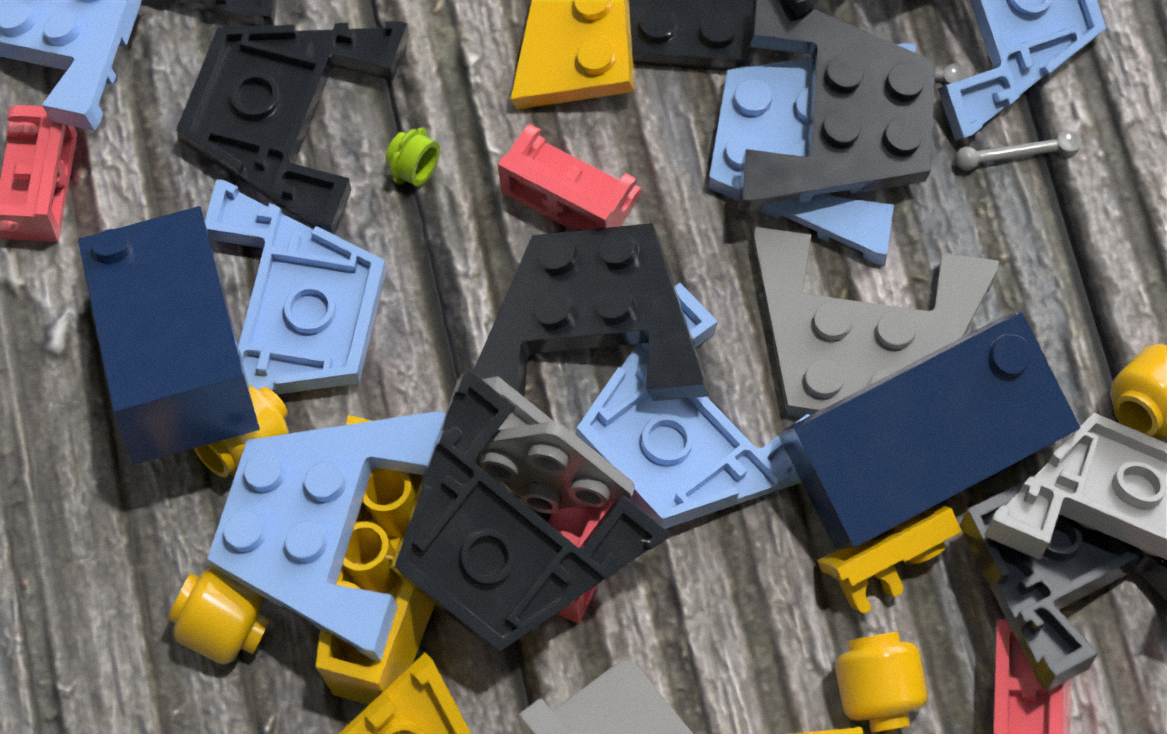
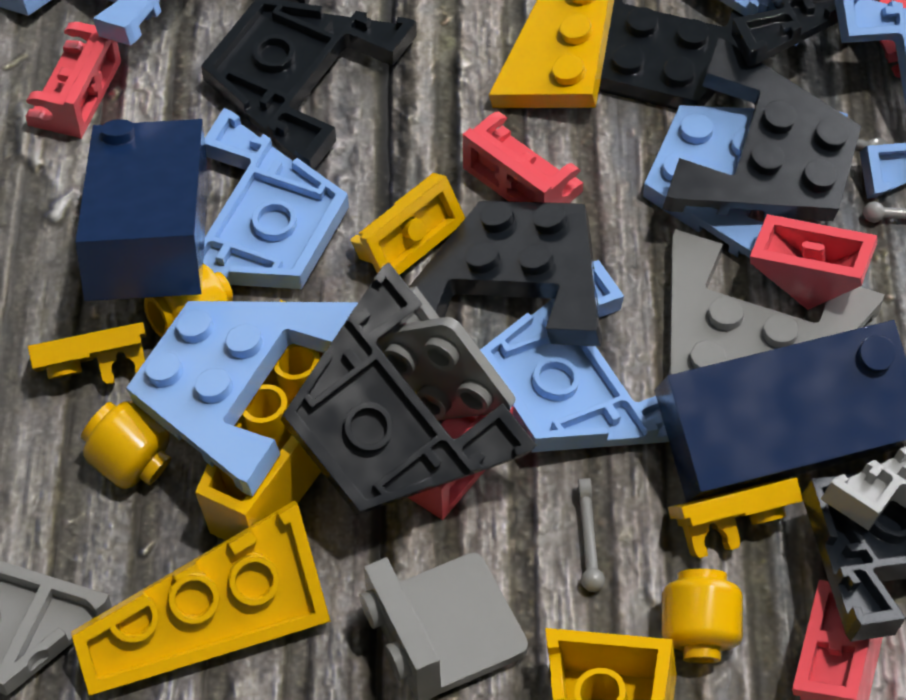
camera: 10 degrees right, 10 degrees down
lime plate [385,128,440,186] -> none
none -> yellow plate [28,322,146,385]
none -> yellow plate [350,173,465,275]
none -> light grey hinge [578,478,605,592]
none -> coral slope [750,214,877,310]

